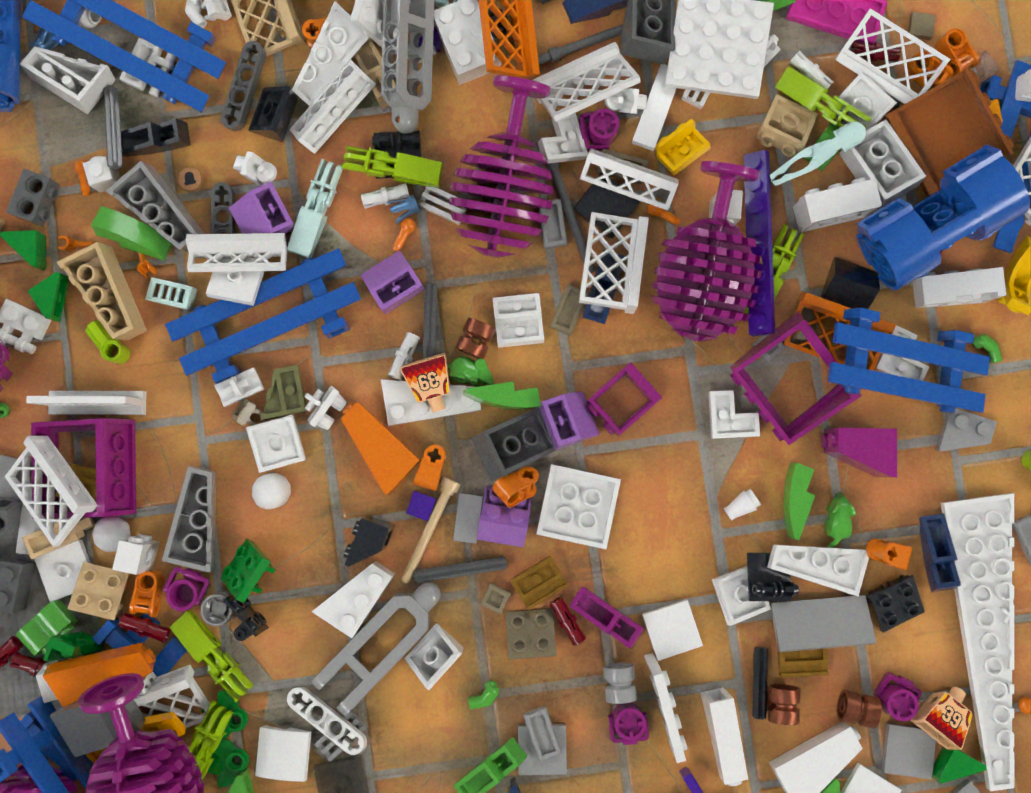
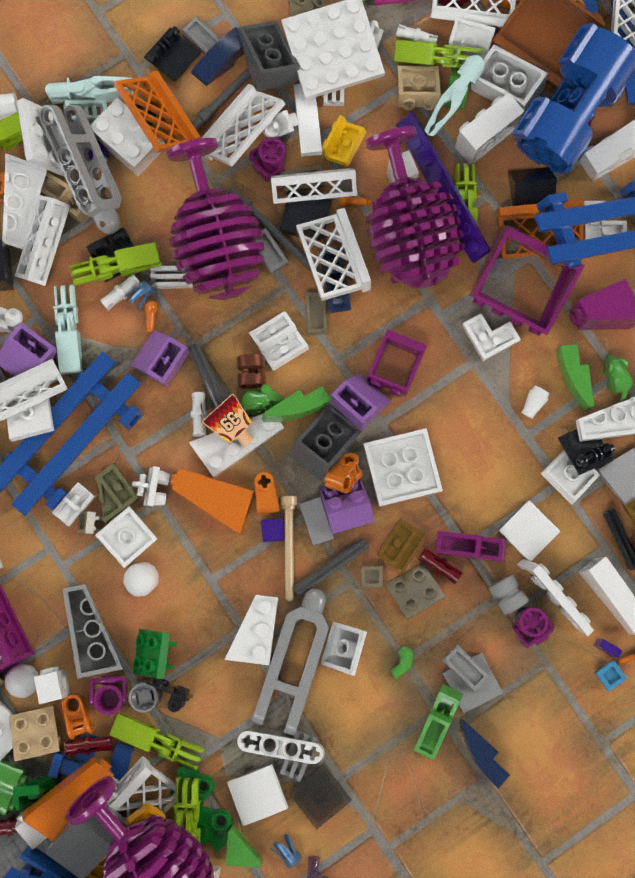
camera: 25 degrees left, 5 degrees down
black slope [343,516,395,566] -> none
white plate [538,113,588,163] -> none

